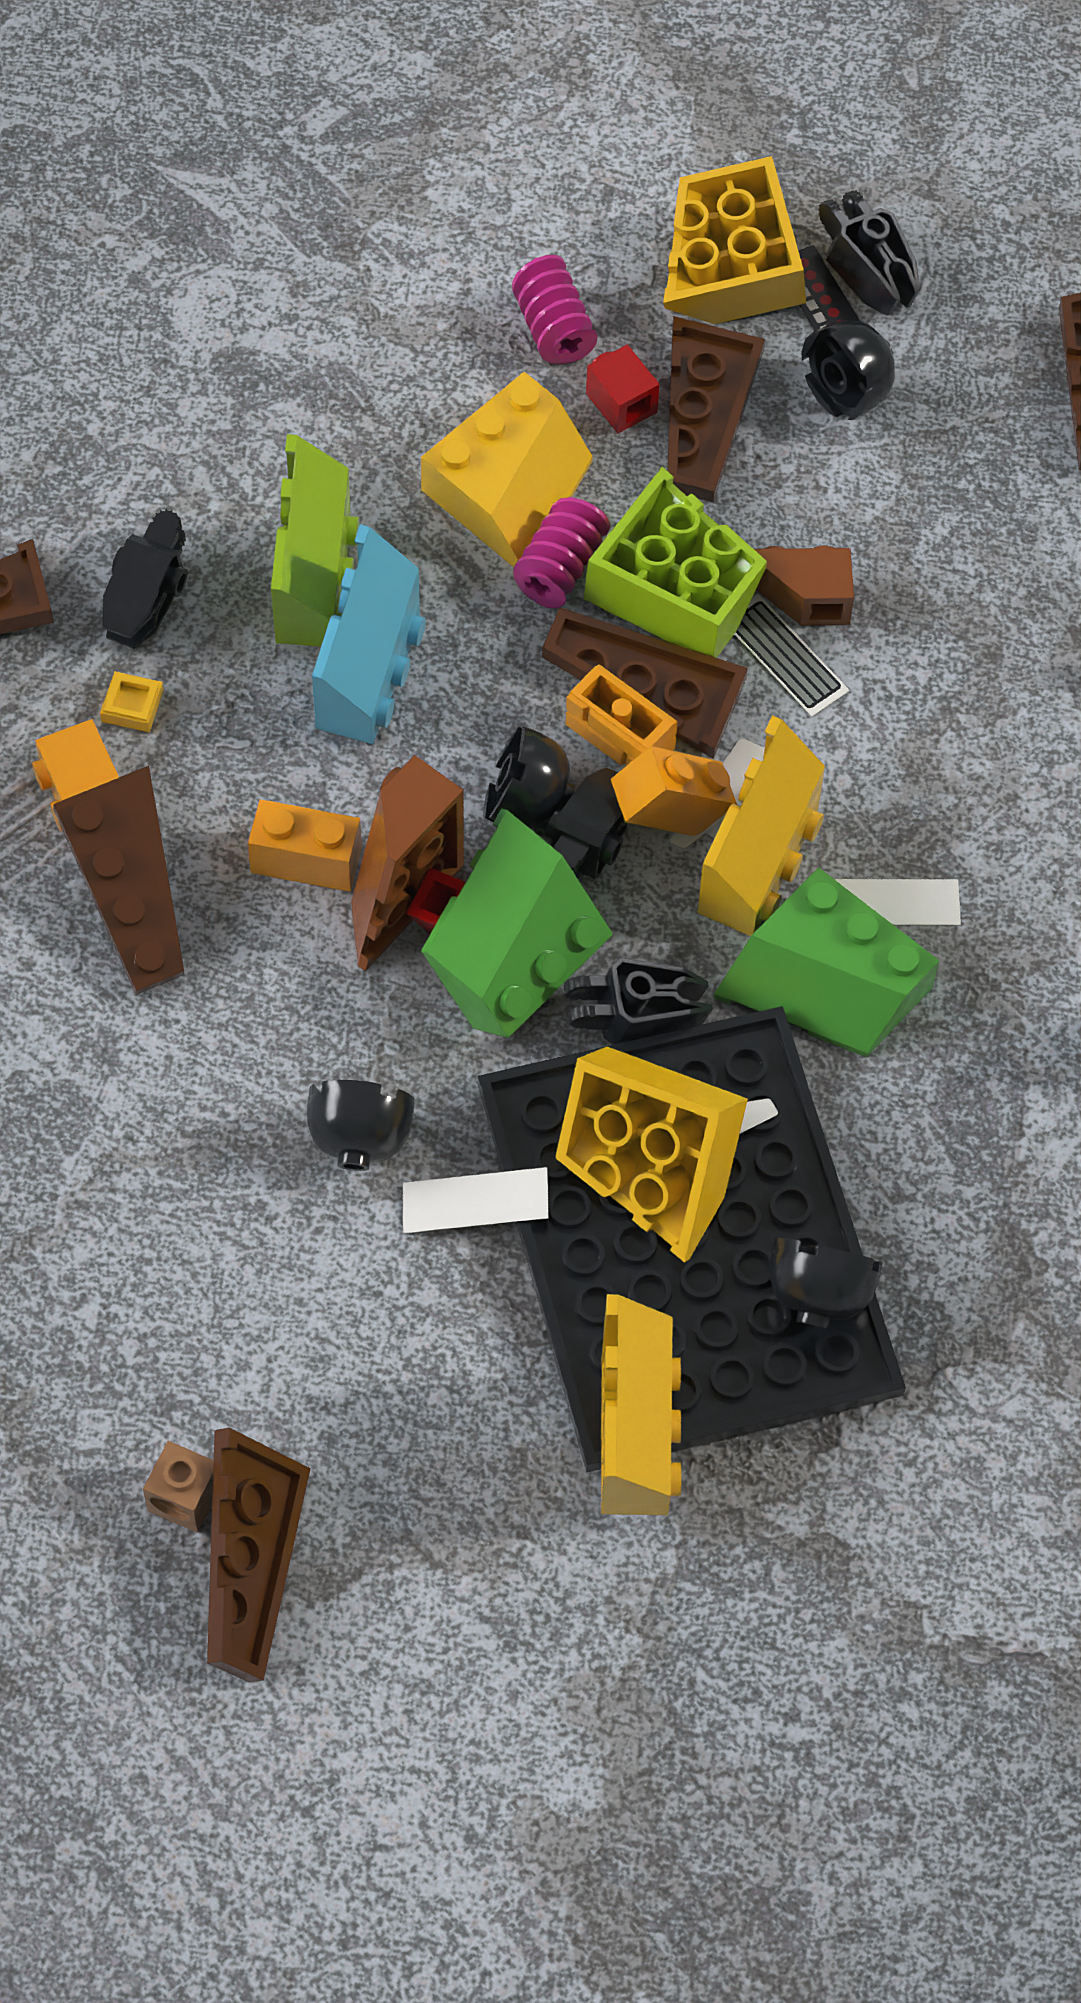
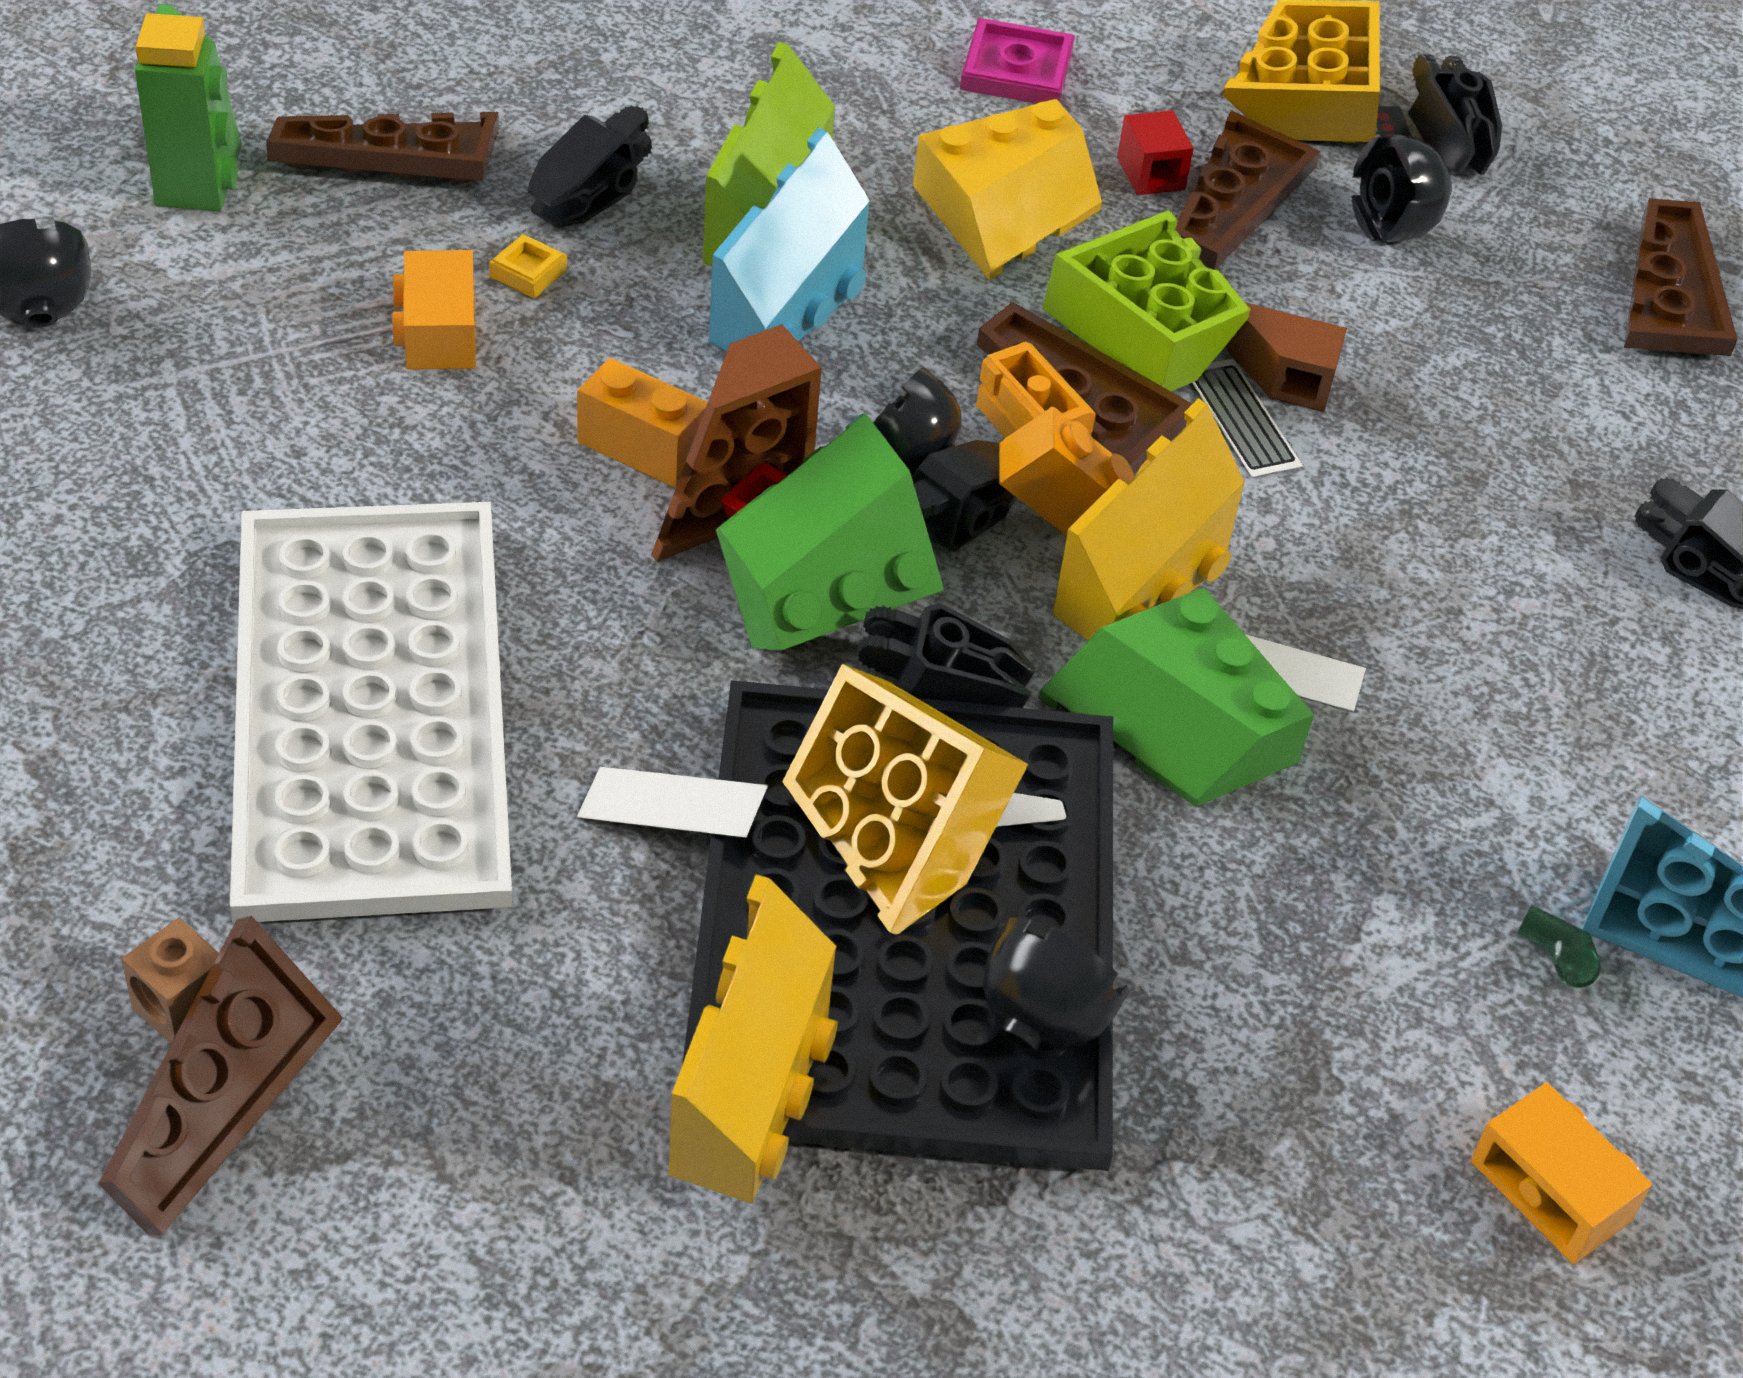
camera: 15 degrees right, 15 degrees down
reddish brown wing [53,766,184,995] -> none
black cylinder [307,1080,415,1171] -> none
dark pink piece [512,255,598,364] -> none
dark pink piece [513,497,611,608] -> none
none -> white plate [230,502,513,923]
none -> dark pink tile [960,18,1075,103]

